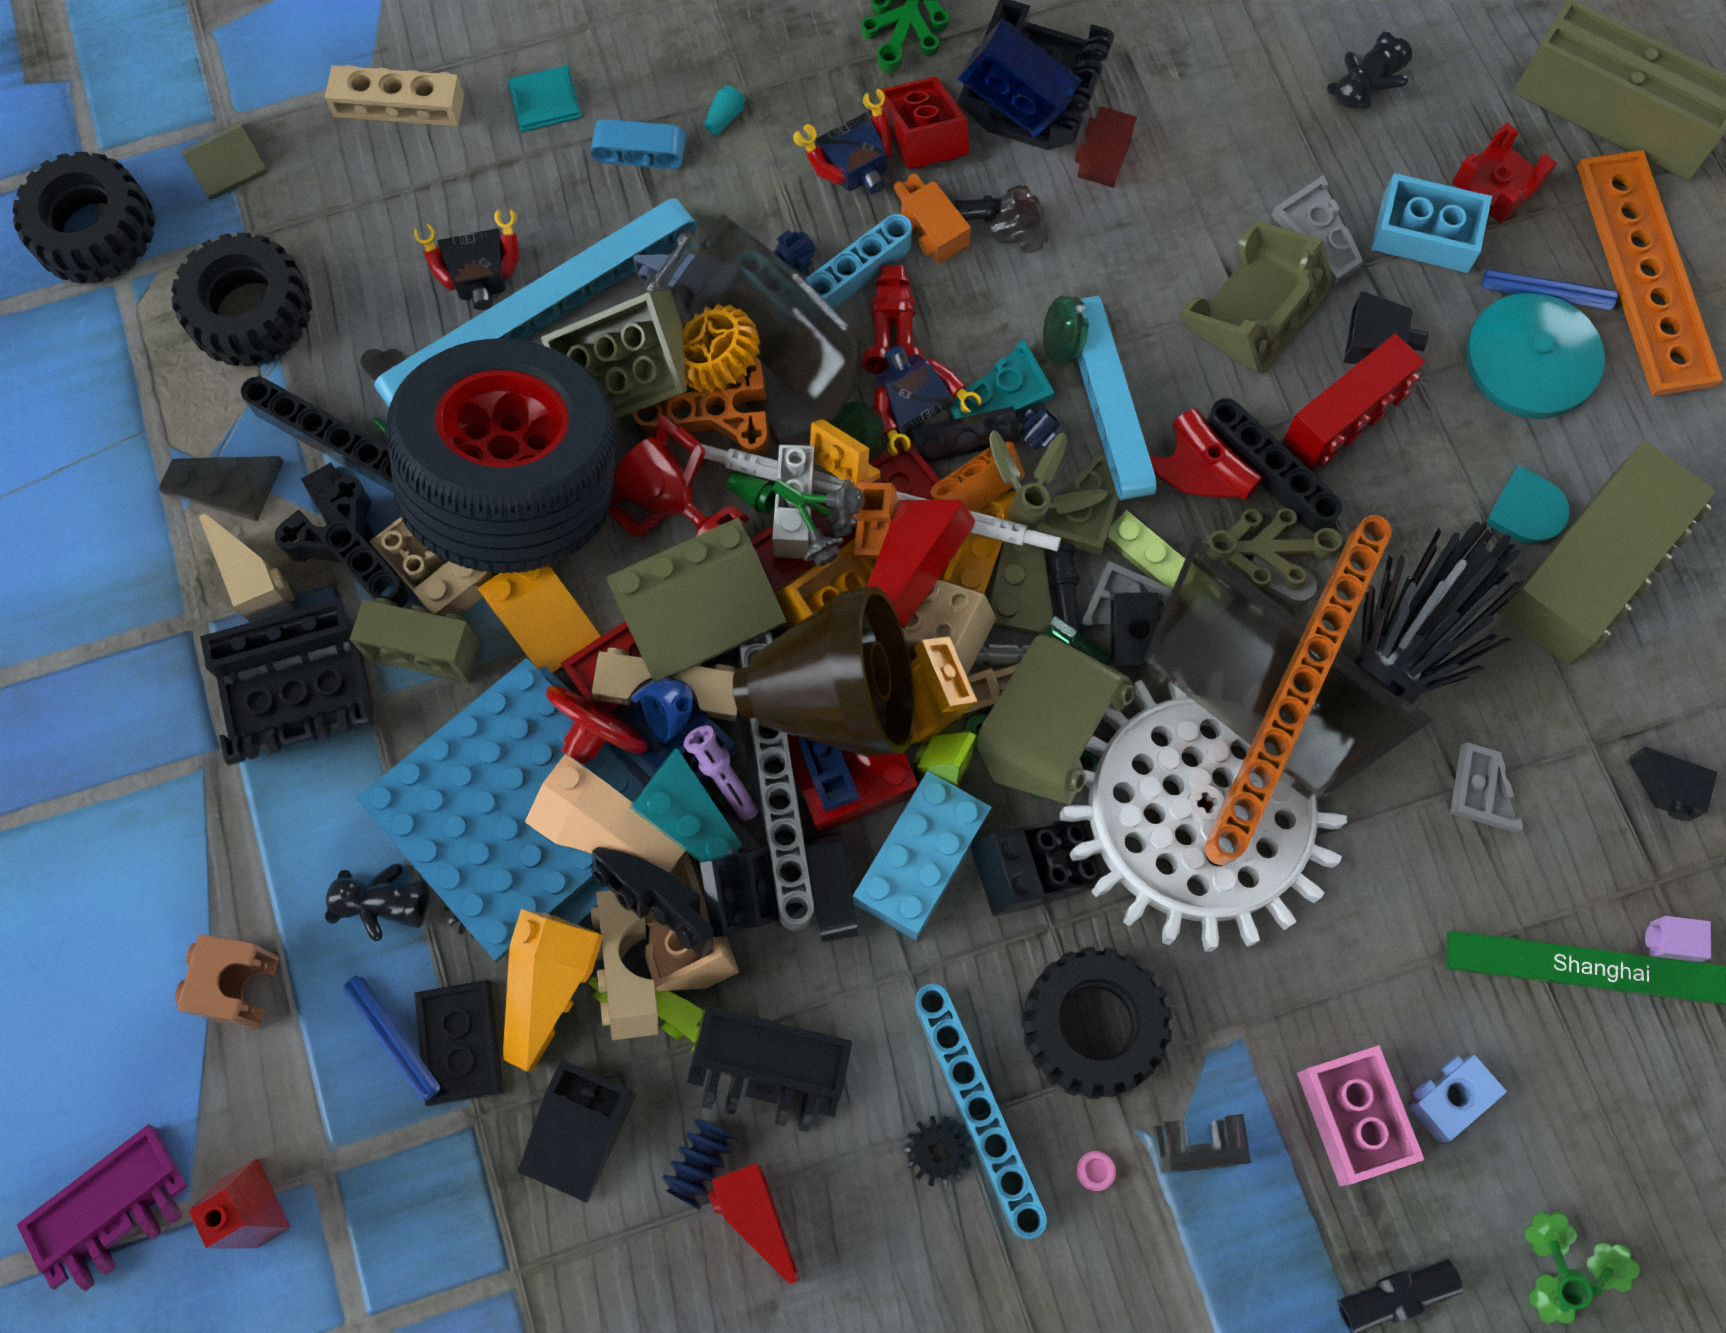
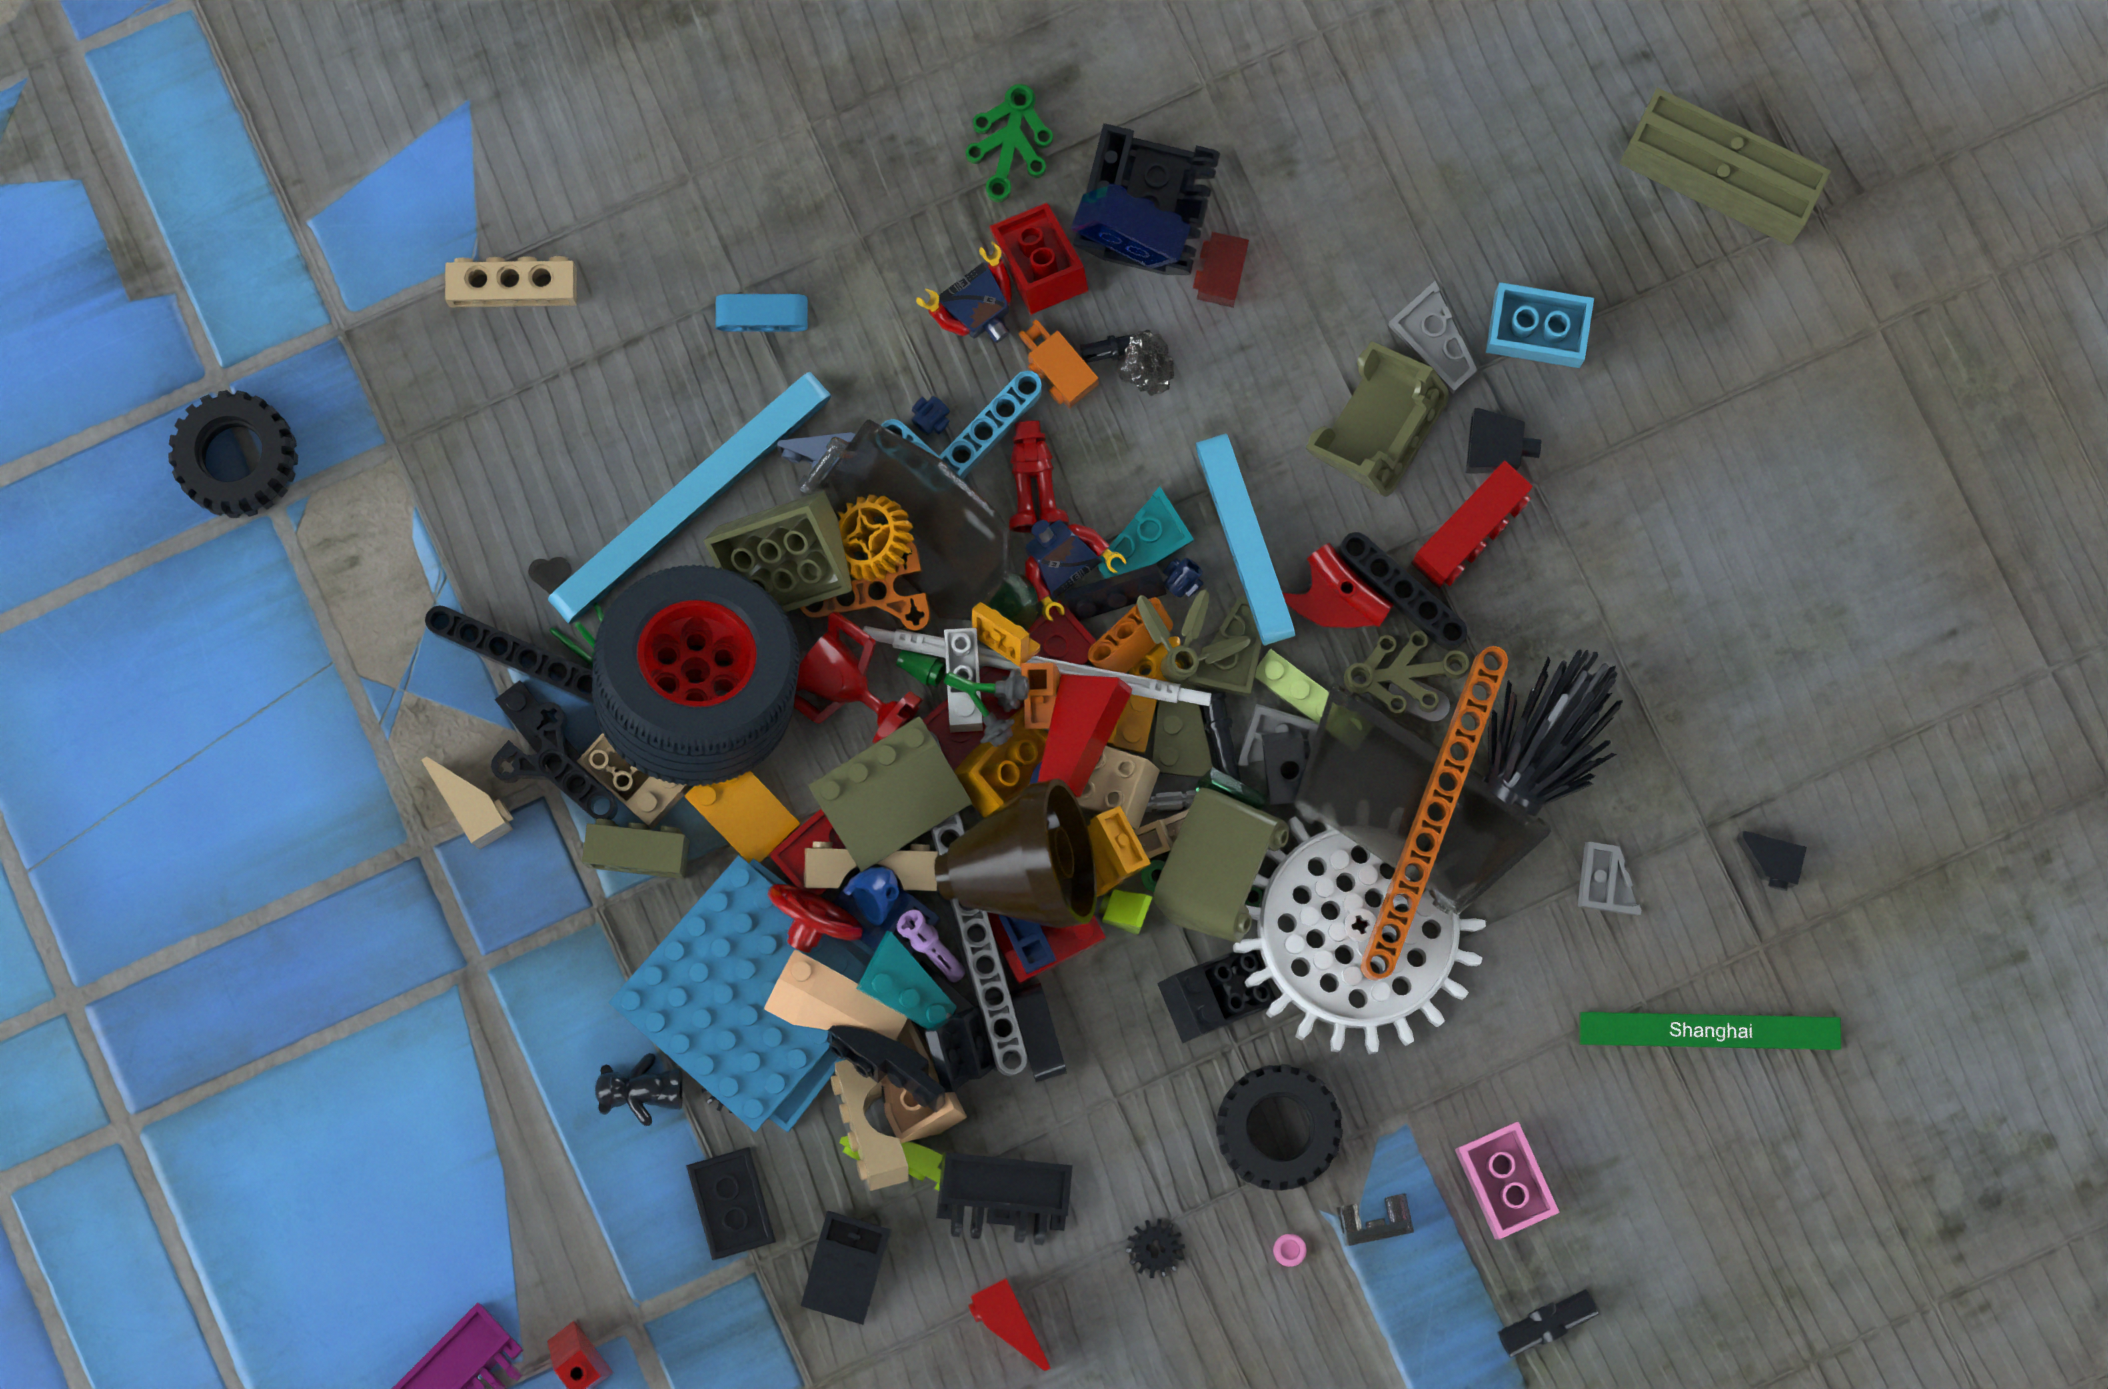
camera: 10 degrees left, 10 degrees up
clear smoke wing [158,456,284,521] -> none
black tyre [171,233,312,366] -> none
nougat piece [175,934,279,1029] -> none
olive slope [181,121,268,200] -> none
black slope [200,597,374,766] -> none
blue axle [344,976,440,1100] -> none
torso [414,209,520,310] -> none
light orange wedge [503,909,604,1072] -> none
teal piece [507,65,582,133] -> none
dark blue piece [662,1118,738,1210] -> none
teal cone [703,85,746,136] -> none
medium azure brick [853,771,991,941] -> none
medium azure beam [915,984,1047,1239] -> none
clear green tile [1043,295,1089,364] -> none
black piece [1327,32,1412,109] -> none
light blue brick [1408,1054,1507,1143] -> none
red panel [1452,122,1557,224] -> none
teal dish [1465,293,1605,419] -> none
blue axle [1482,269,1617,310] -> none
teal tile [1486,465,1570,544] -> none
olive brick [1499,440,1716,666] -> none
bright green plant [1524,1212,1641,1324] -> none
orange plate [1576,150,1723,397] -> none
lavender brick [1645,916,1711,963] -> none

